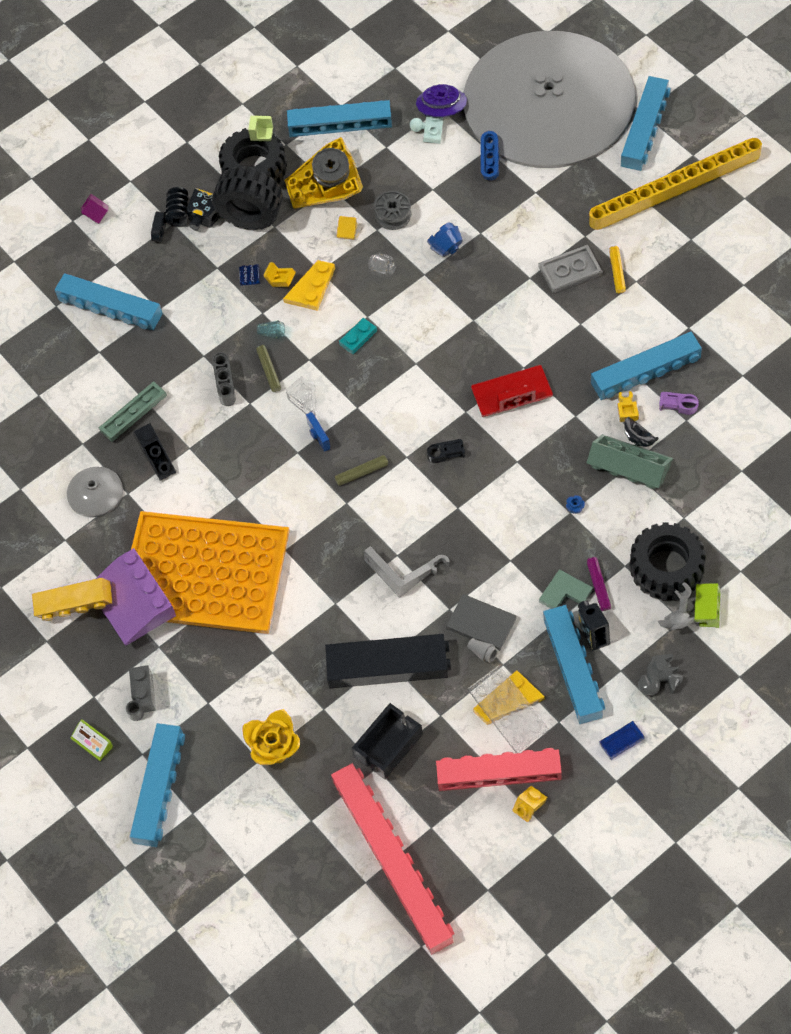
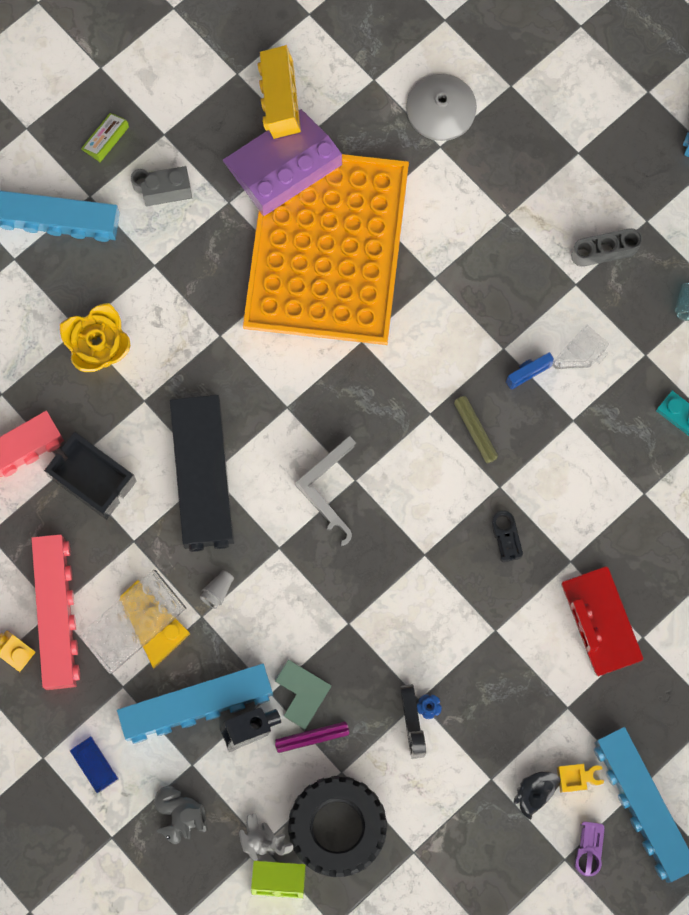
camera: 80 degrees right, 15 degrees up
sand green plate [99,381,167,442] -> none
black slope [133,423,177,481] -> none
olive axle [256,345,281,392] -> none
dark grey tile [446,594,517,651] -> none
sand green slope [587,434,673,489] -> none
none -> black beam [401,684,426,759]

